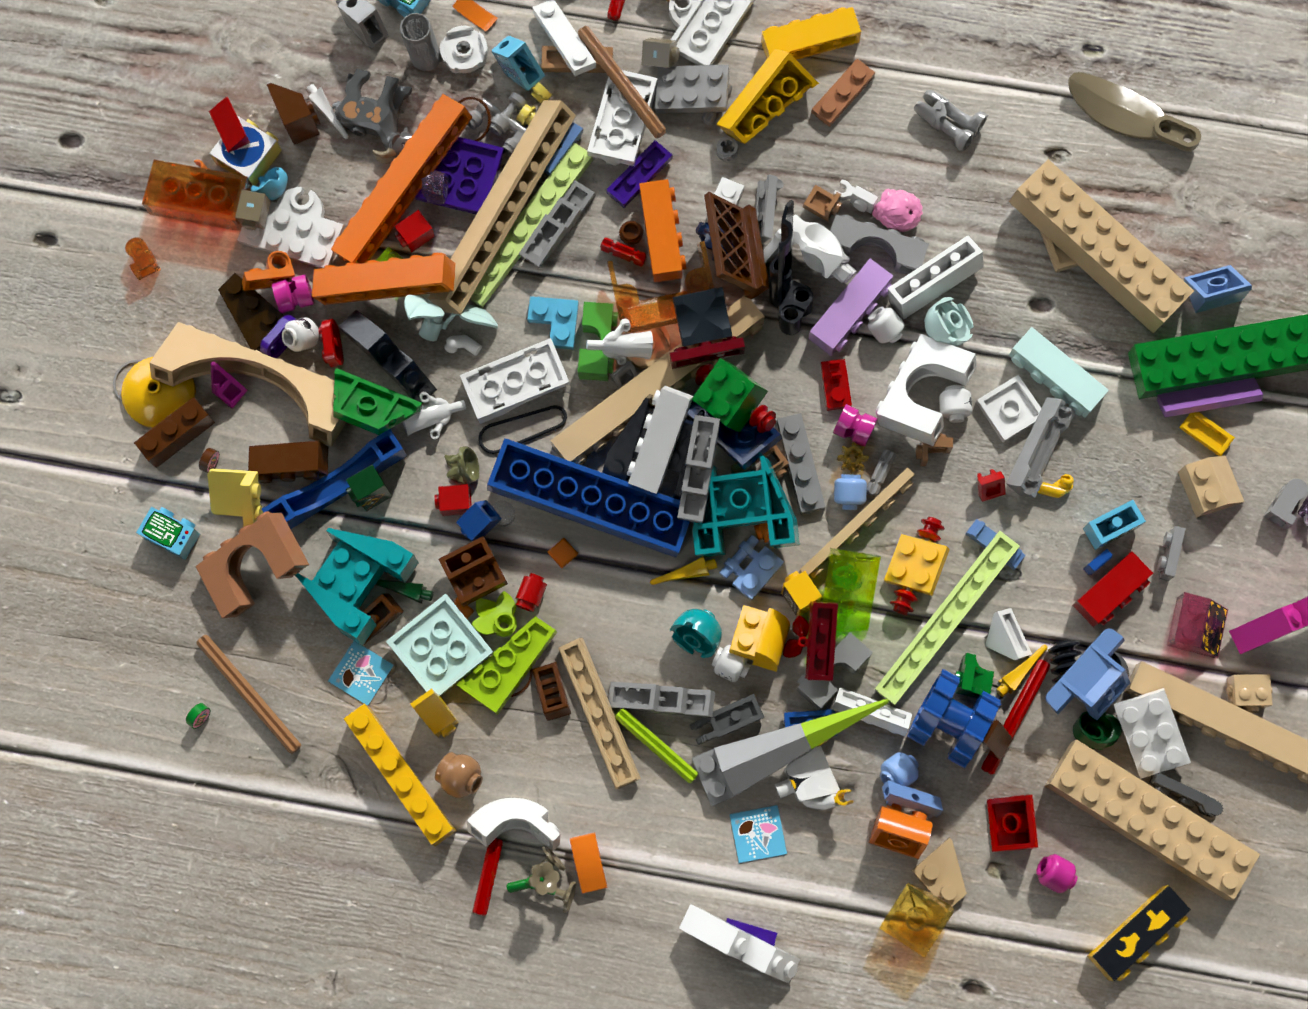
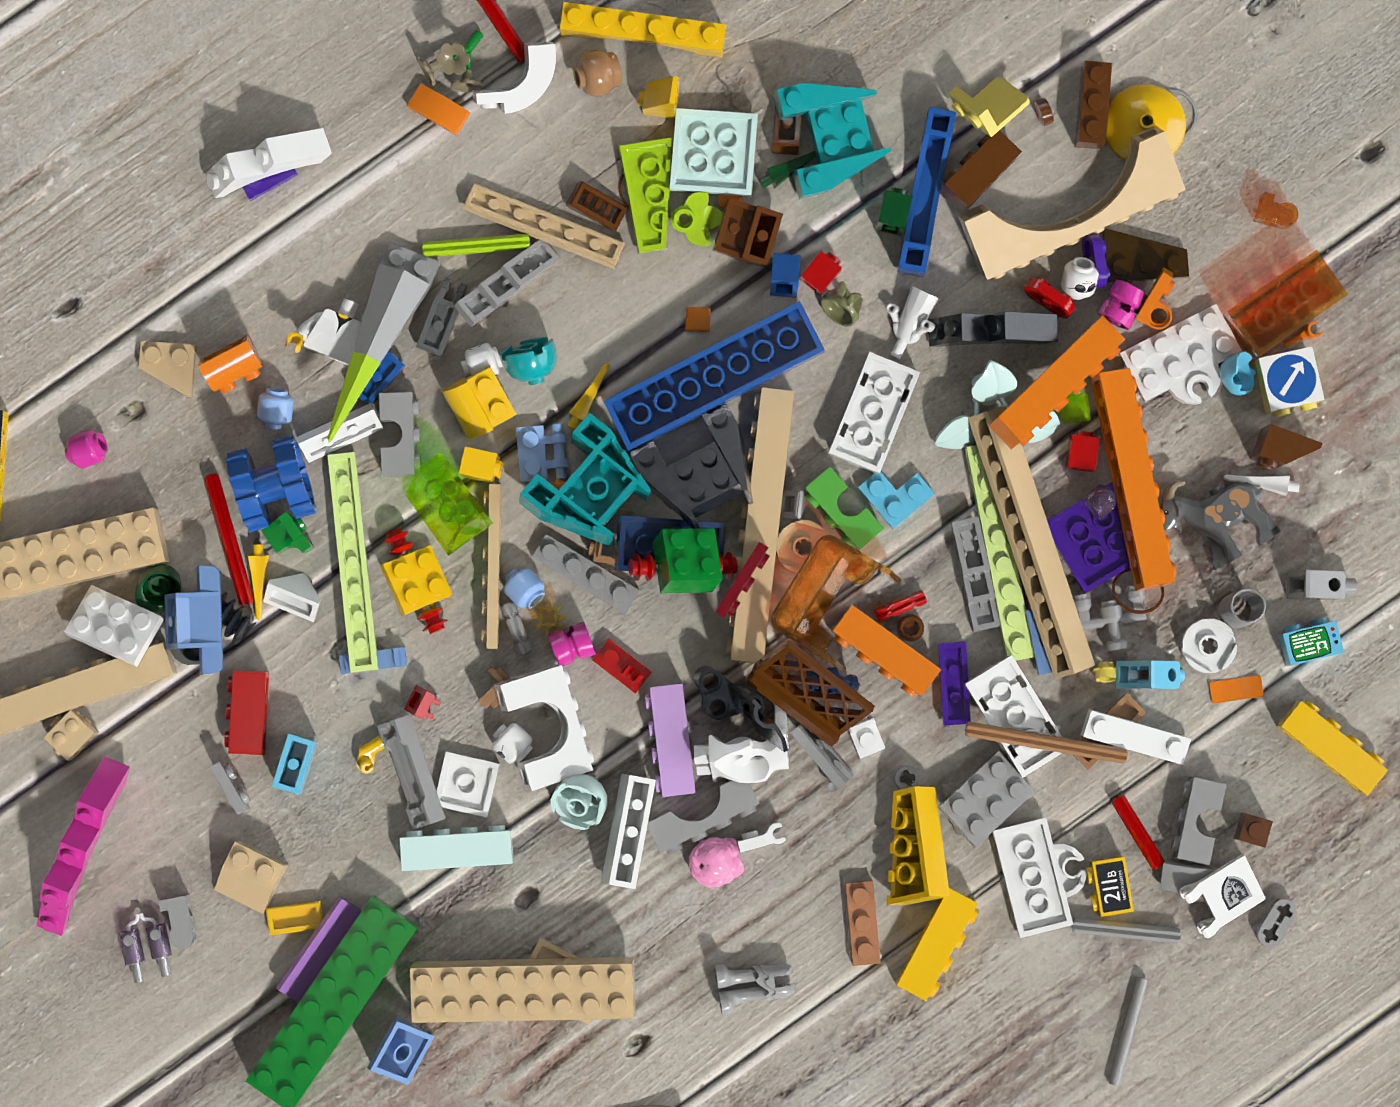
camera: 125 degrees right, 10 degrees up
brick [136,507,200,560] -> none
nougat arch [195,511,309,618] -> none
red slope [209,97,250,153] -> none
magenta tile [210,361,248,409] -> none
dark tan brick [235,190,271,230] -> none
medium azure sticker [328,641,394,705] -> none
green wing [333,368,422,435] -> none
white arm [444,335,482,356] -> none
black piece [478,405,567,454] -> none
red brick [515,573,547,612] -> none
light yellow plate [516,104,536,126] -> none
white piece [586,319,653,365] -> none
white brick [627,386,693,494] -> none
dark tan brick [641,38,680,68] -> none
black brick [672,287,732,346] -> none
light grey slope [677,415,720,524] -> none
medium azure sticker [730,805,787,863] -> none
red plant [783,615,809,658] -> none
medium nougat bracket [803,185,842,222] -> none
dark red plate [805,601,838,681] -> none
white head [867,307,904,344] -> none
clear yellow slope [879,883,954,958] -> none
medium blue piece [882,780,943,819] -> none
reddish brown slope [982,720,1012,760] -> none
red slope [987,794,1038,852] -> none
blue tile [1083,549,1113,575] -> none
dark grey hinge [1148,773,1224,817] -> none
clear pink slope [1167,592,1228,659] -> none

